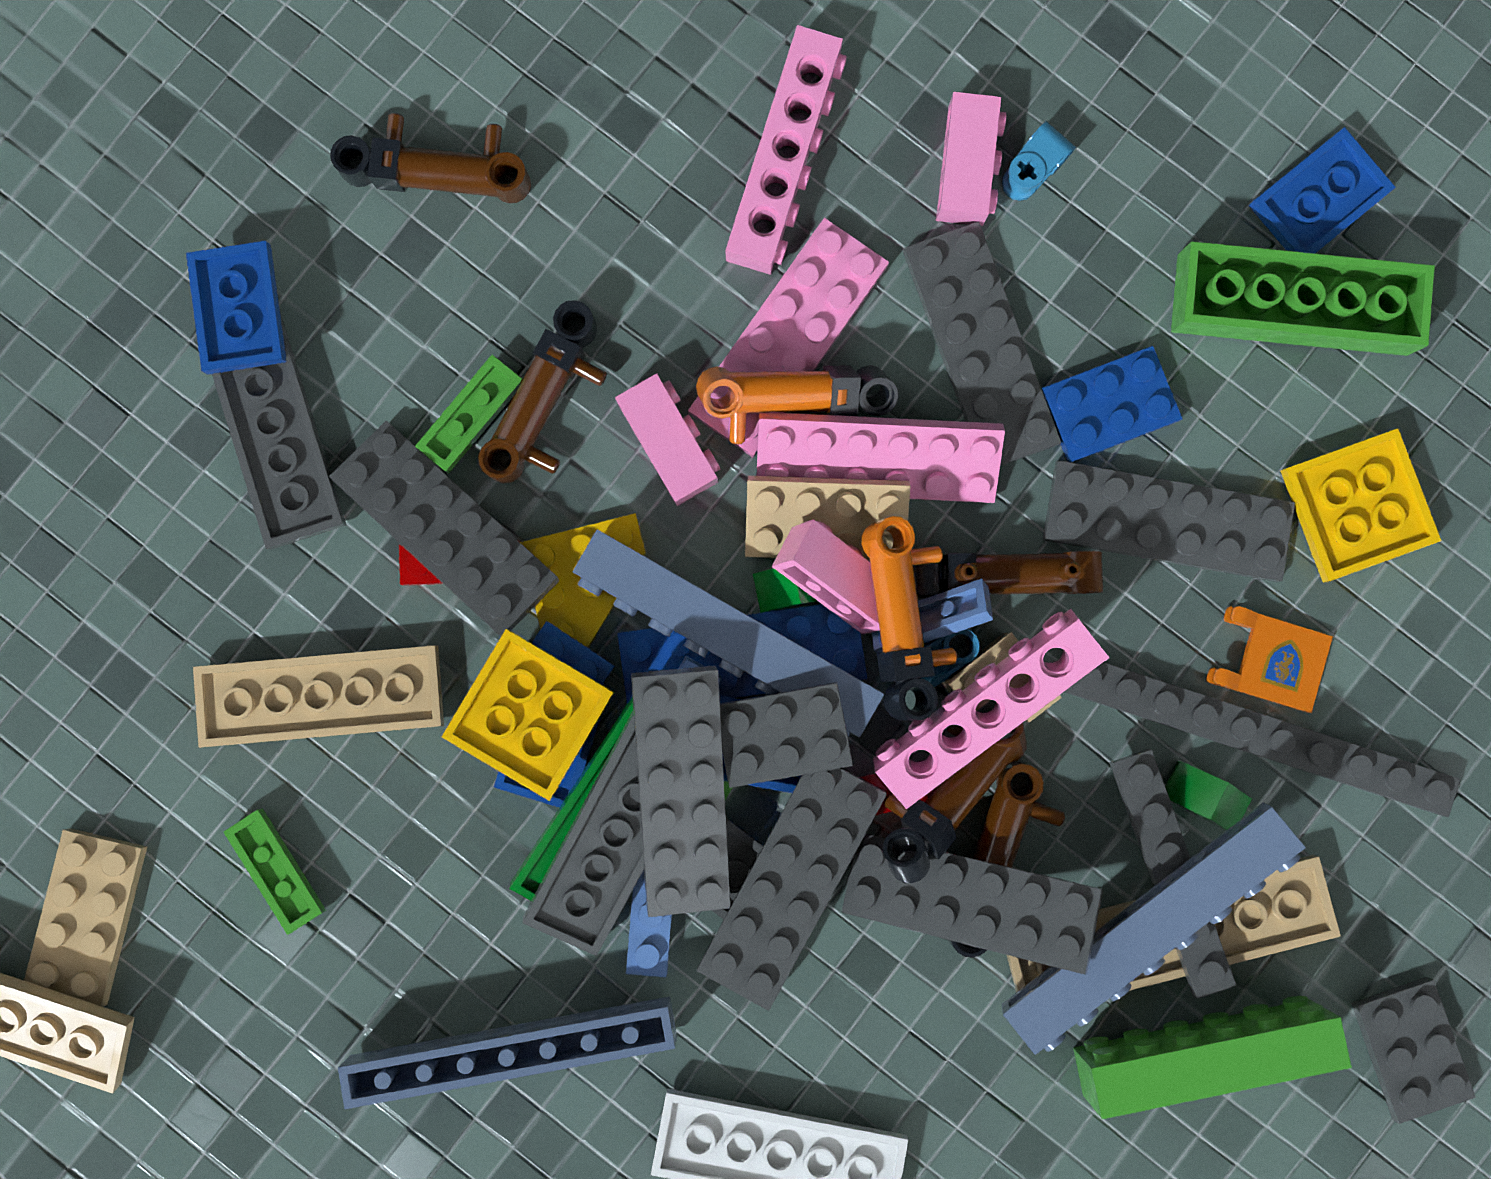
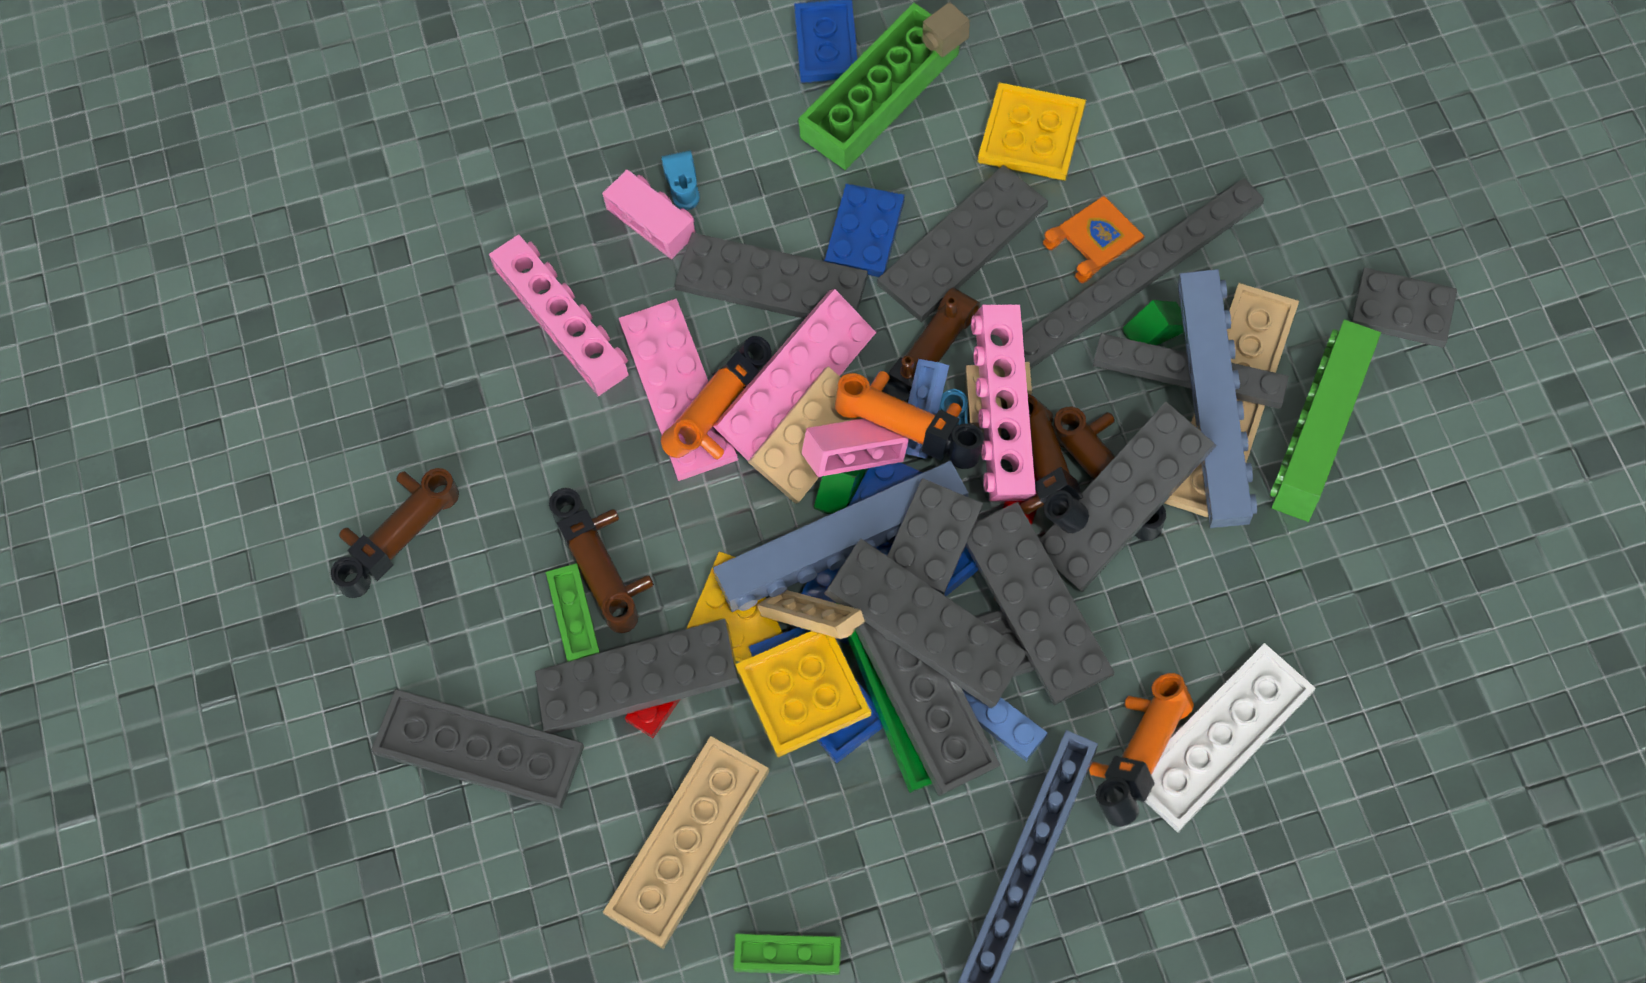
camera: 50 degrees left, 20 degrees down
blue plate [186,241,287,375] -> none
bright pink brick [615,373,721,506] -> none
none -> tan plate [757,590,865,639]
none -> dark tan brick [922,2,970,58]
none -> piece [1089,673,1194,827]

